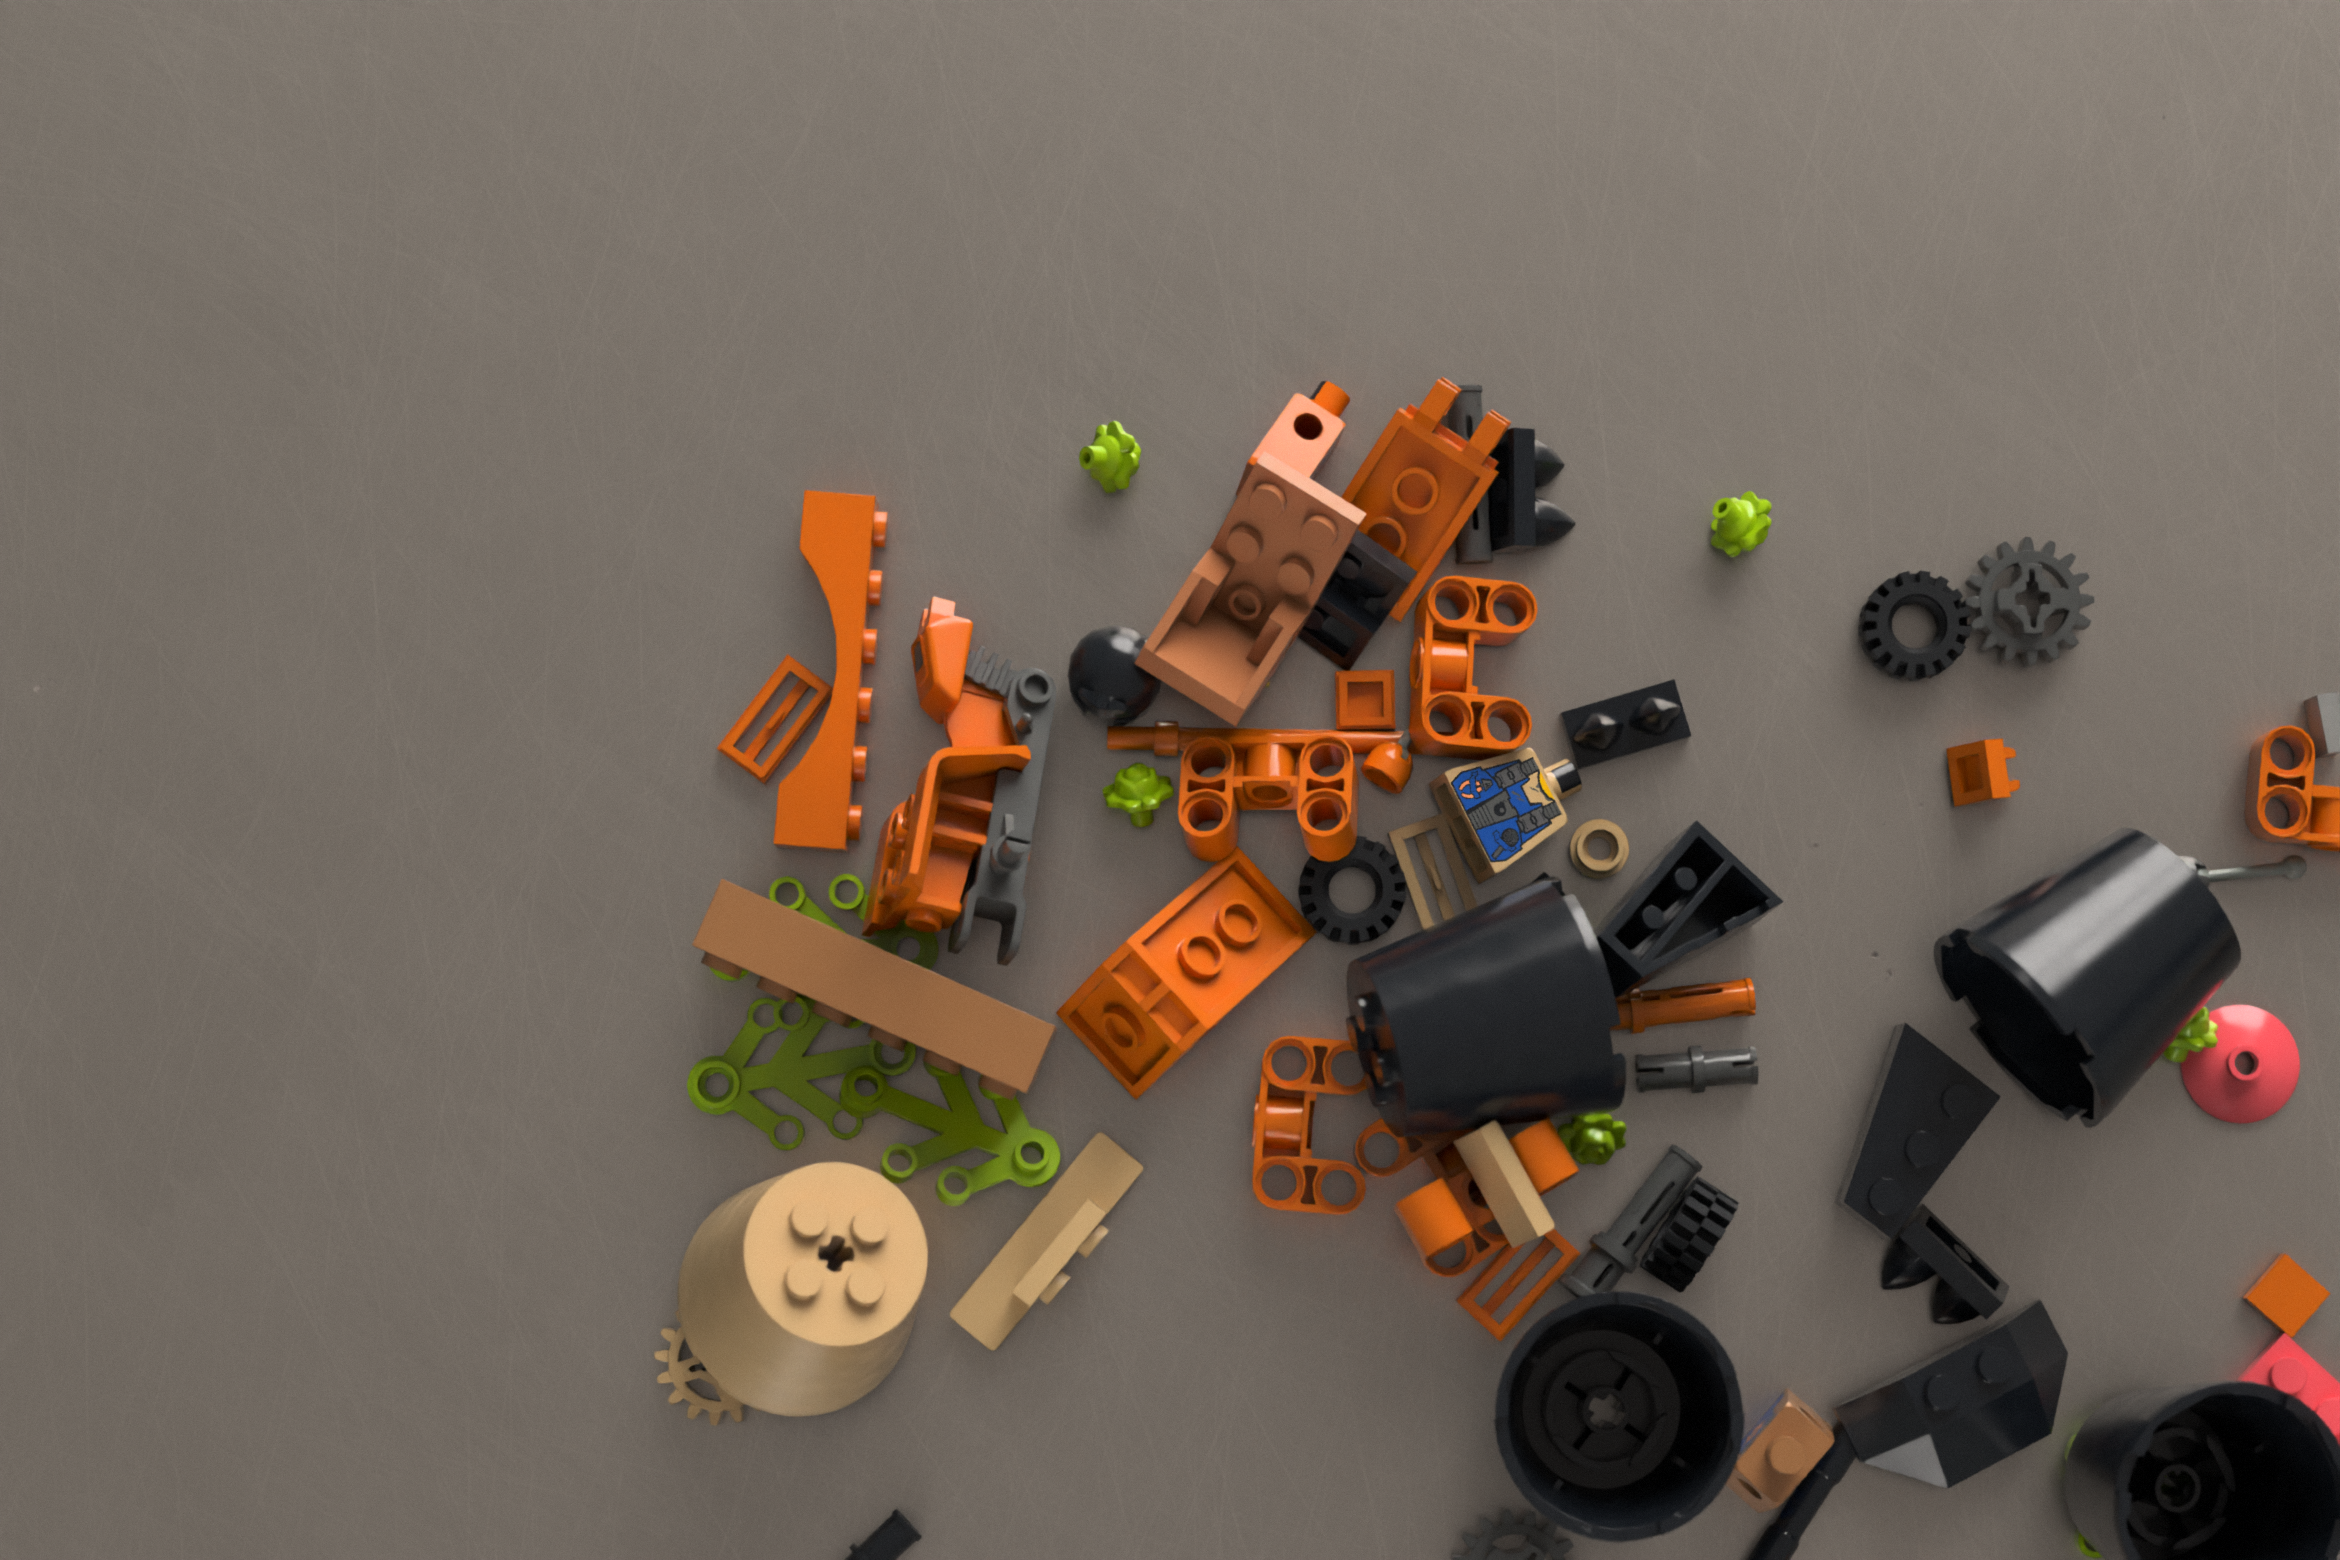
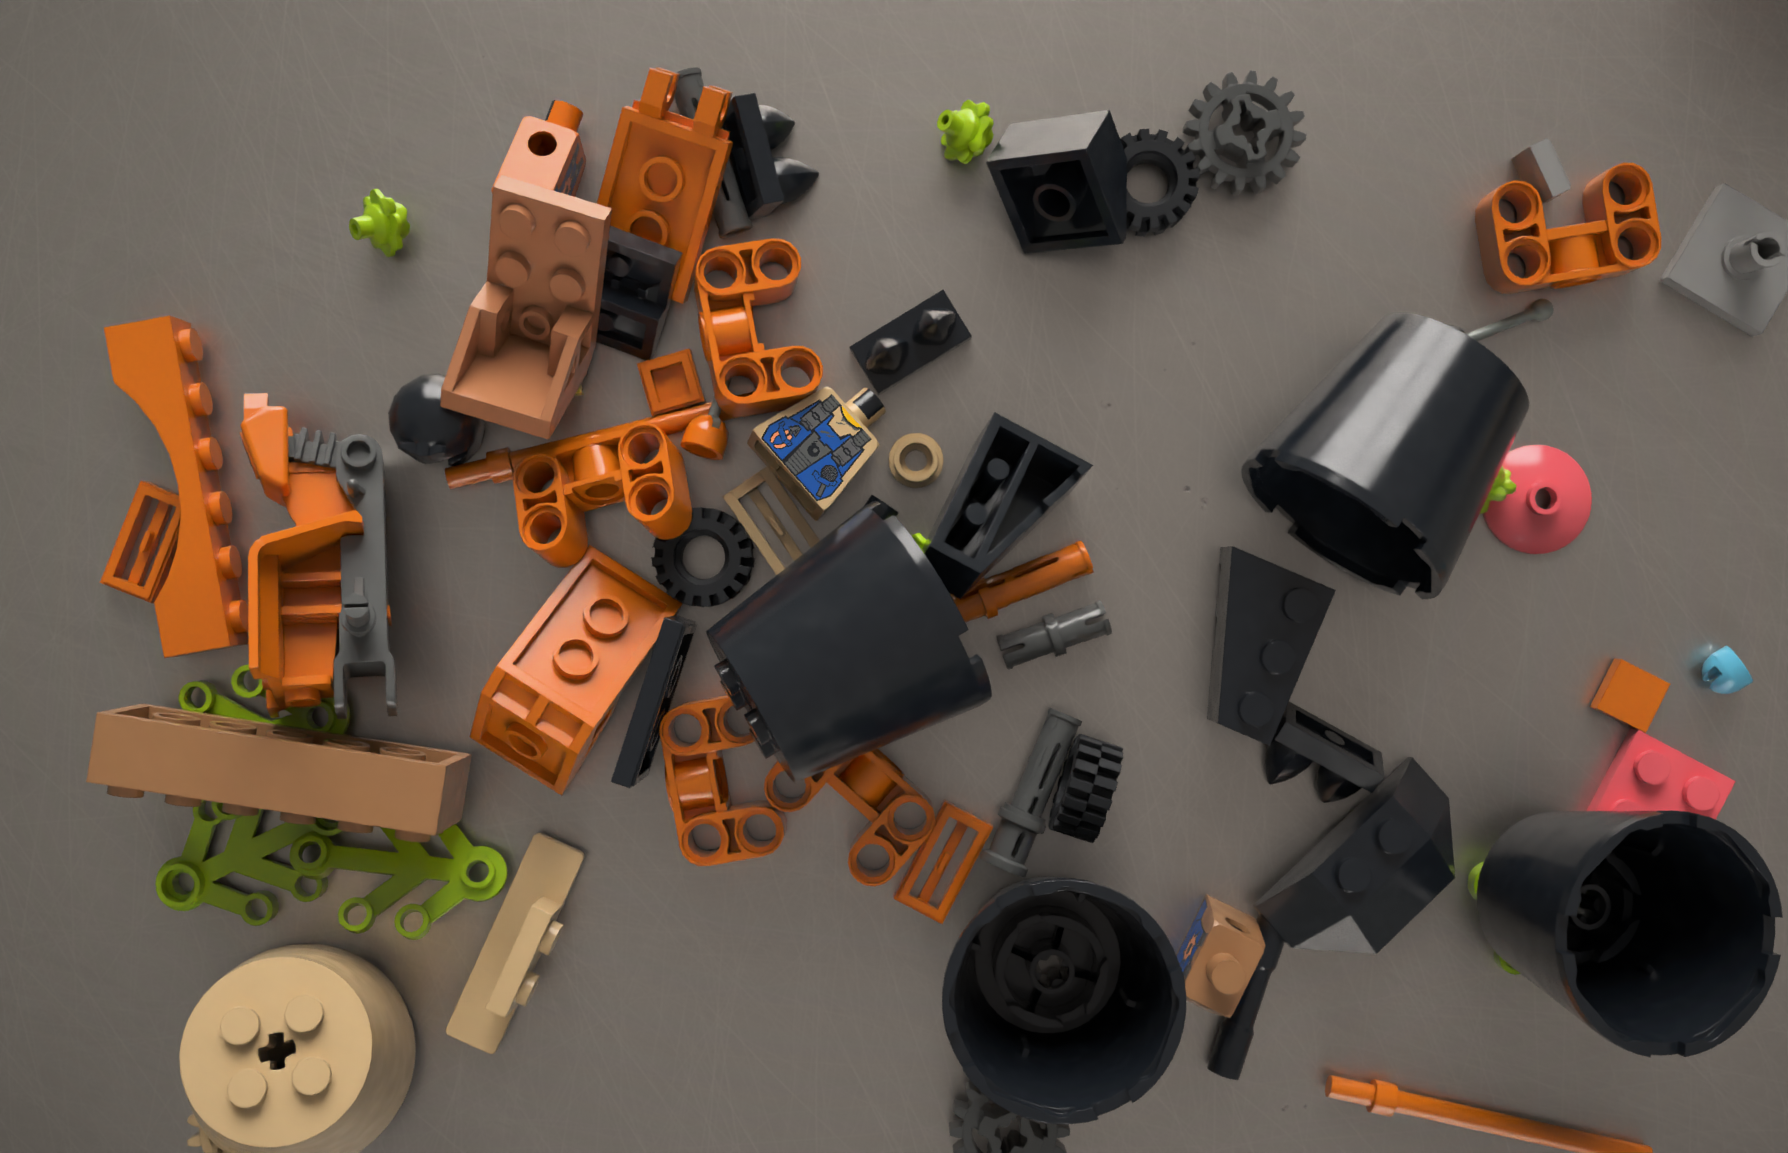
camera: 20 degrees left, 5 degrees up
lime plant [1102,762,1174,827] -> none
orange beam [1394,1118,1580,1261] -> none
tan tile [1453,1120,1555,1248] -> none
lime plant [1558,1114,1627,1165] -> none
orange tile [1946,738,2020,807] -> none
none -> black tile [611,615,697,788]
none -> black slope [986,110,1127,254]

